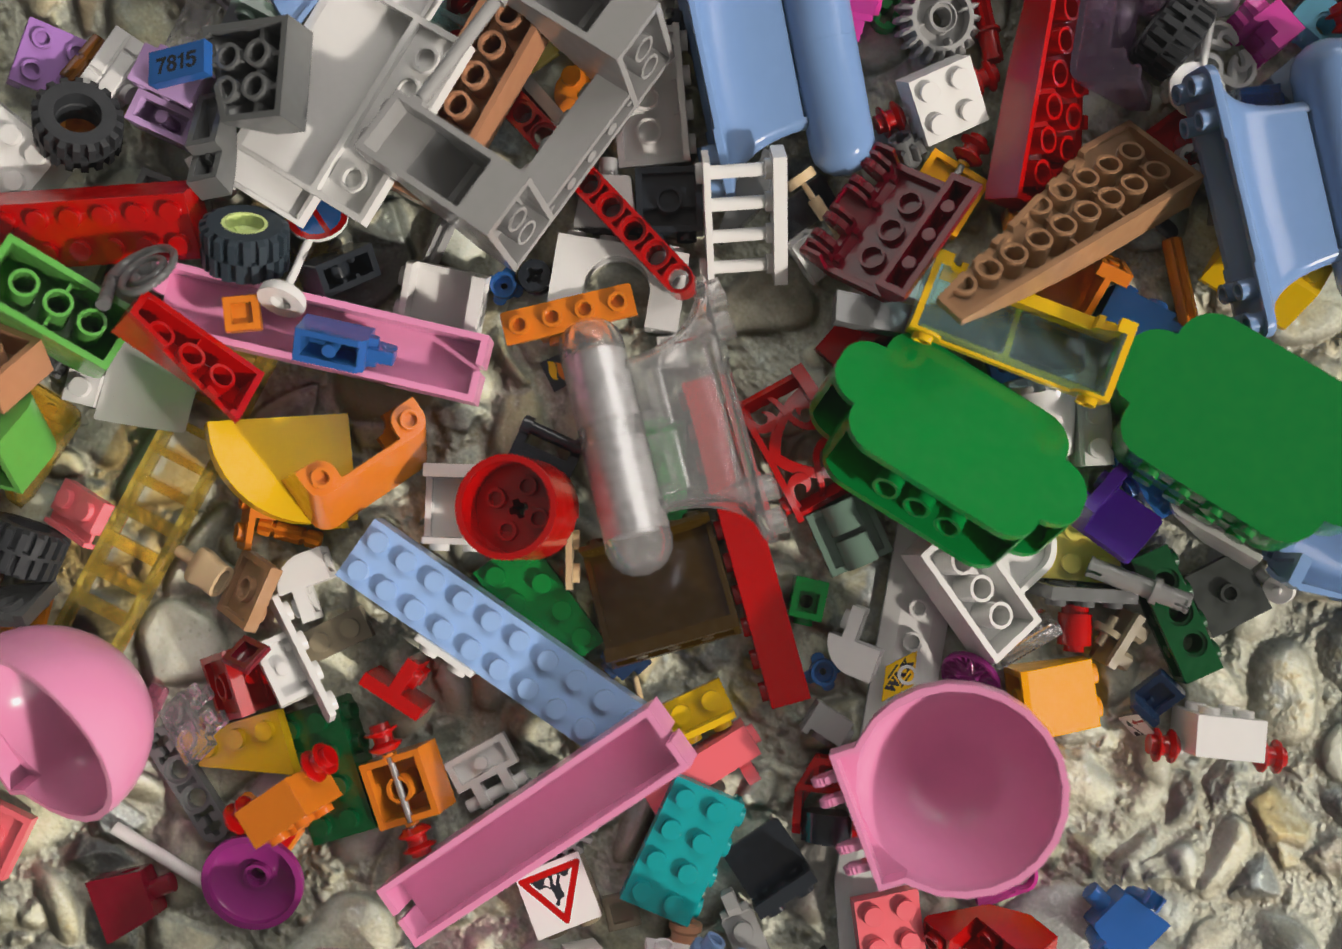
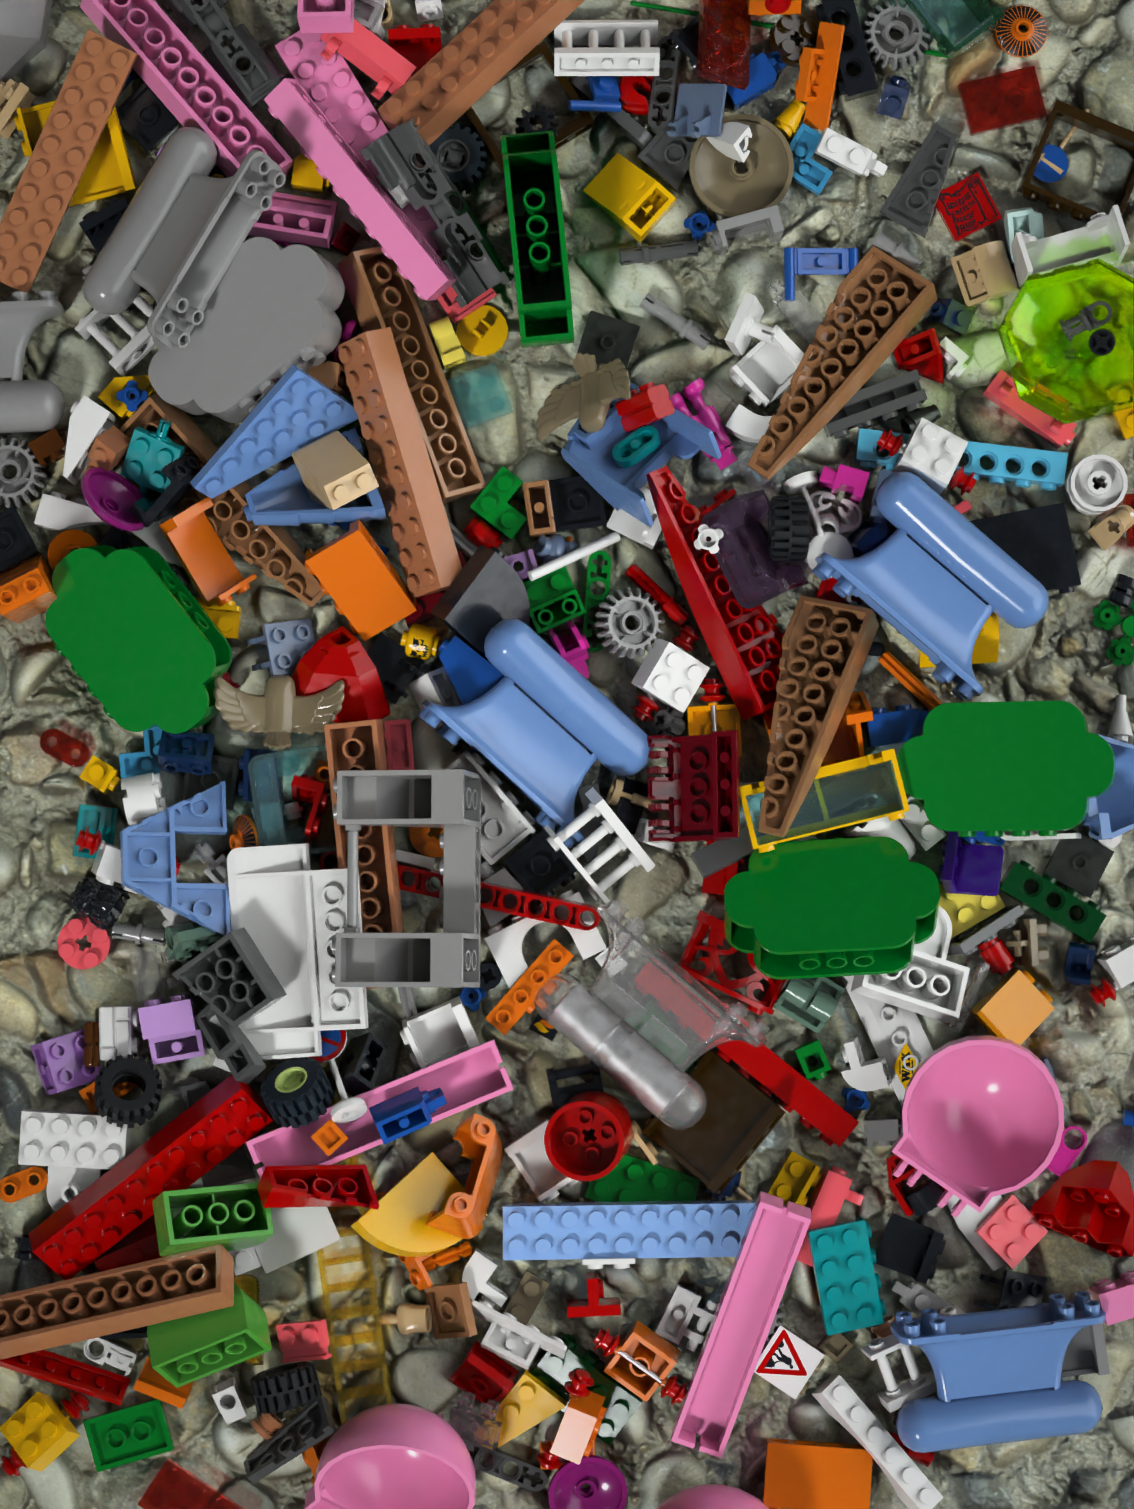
camera: 40 degrees left, 0 degrees up
dark grey piece [95,244,178,311] -> none
blue tile [148,39,213,90] -> none
dark red slope [221,635,271,675] -> none
magenta wheel [941,651,1001,689] -> none
light grey pin [1085,556,1194,614] -> none
white sticker [1119,714,1154,736] -> none

